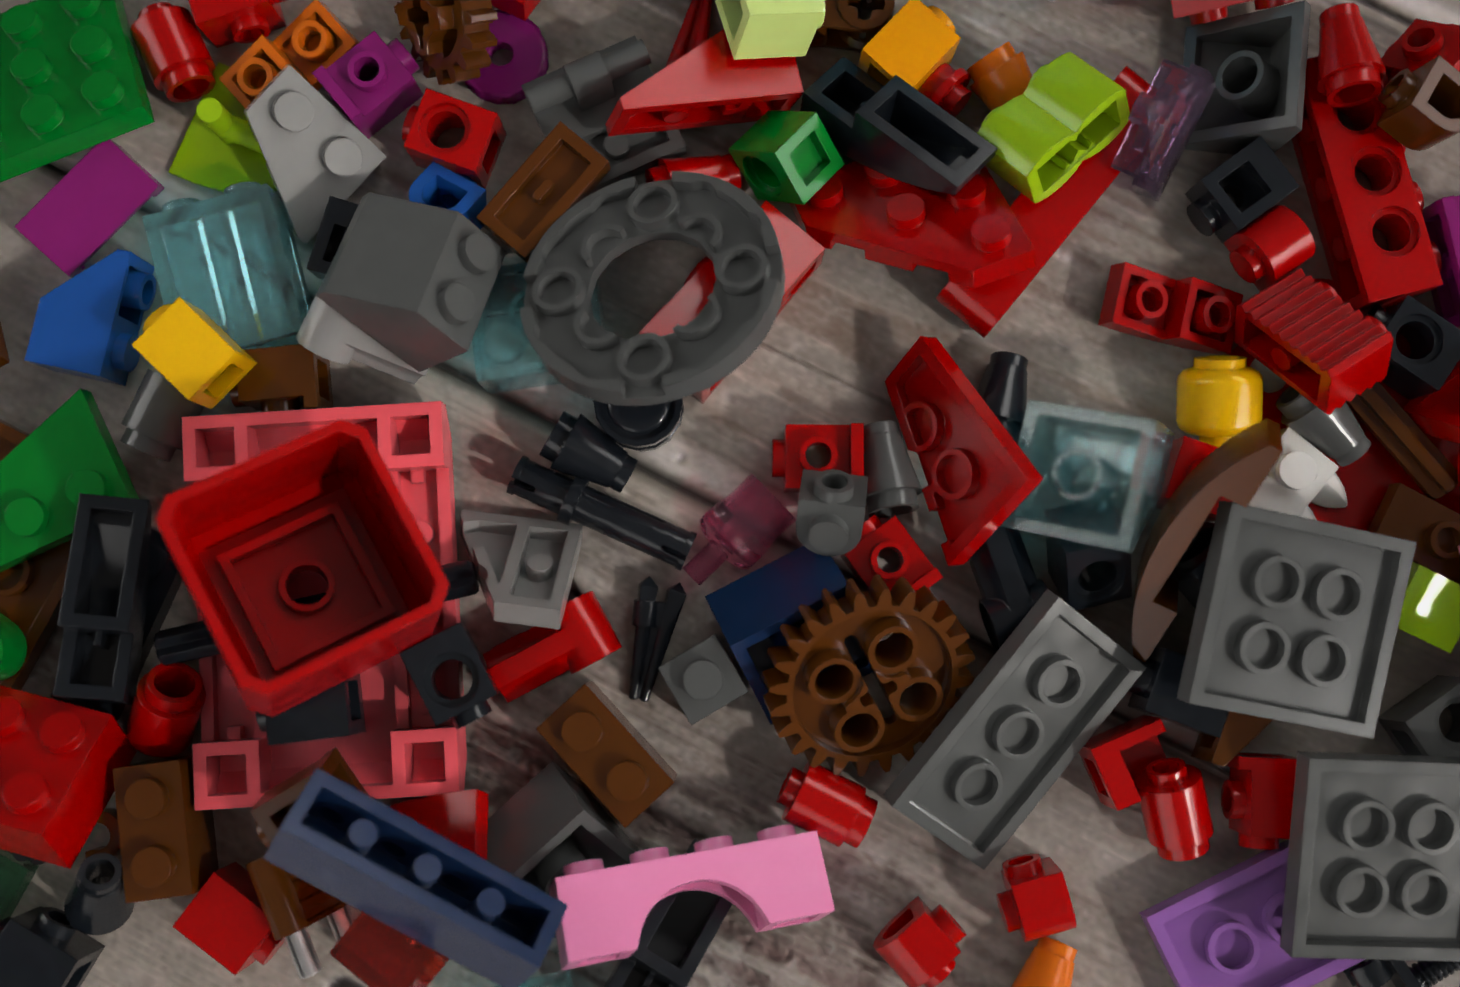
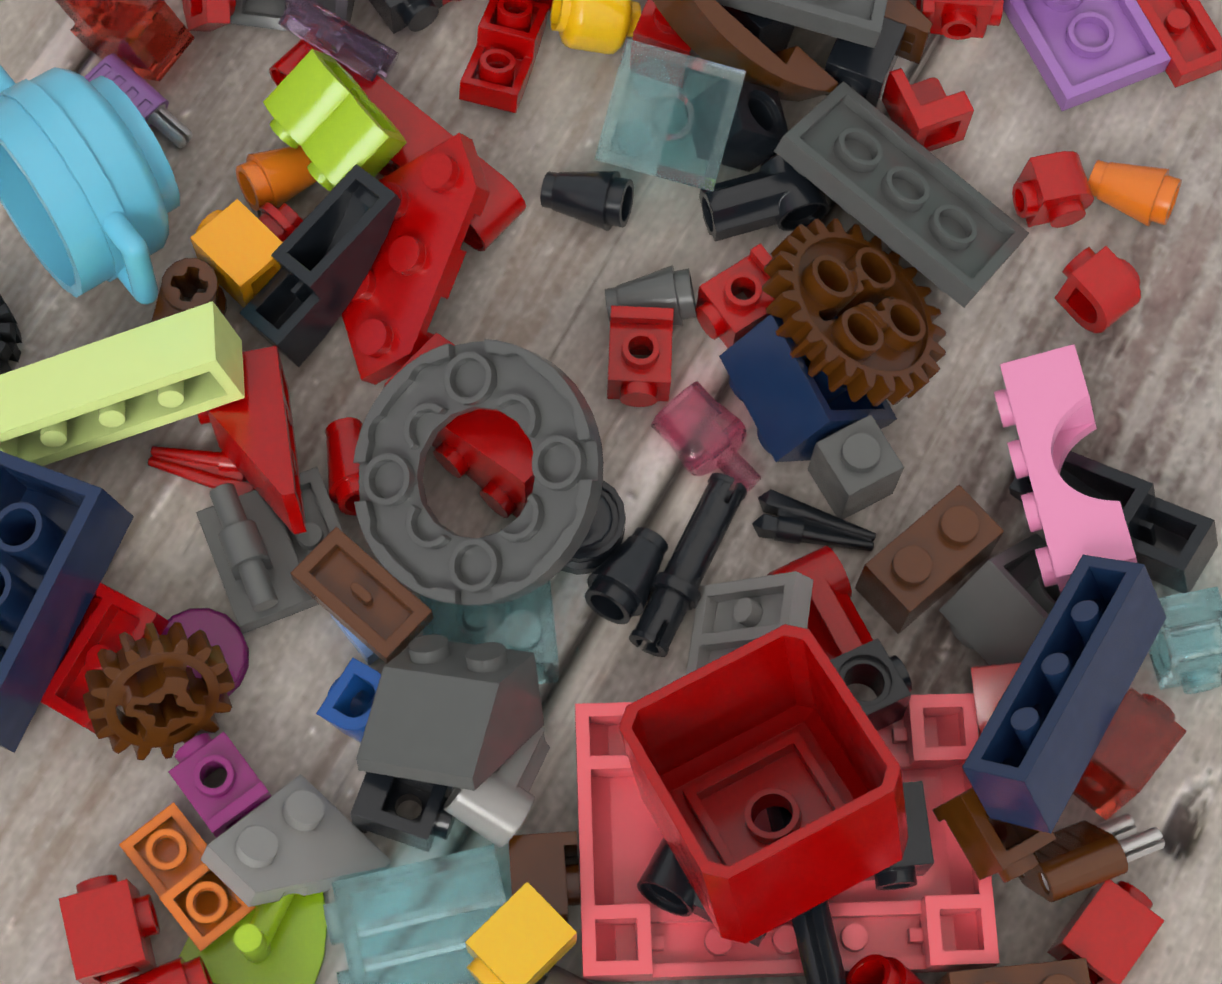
camera: 90 degrees left, 15 degrees down
red brick [402,88,507,189] -> none
green brick [728,110,844,205] -> none
red brick [776,762,878,848] -> none
dark grey plate [796,469,868,556] -> none
red wing [884,336,1043,566] -> none
red brick [1135,757,1214,862] -> none

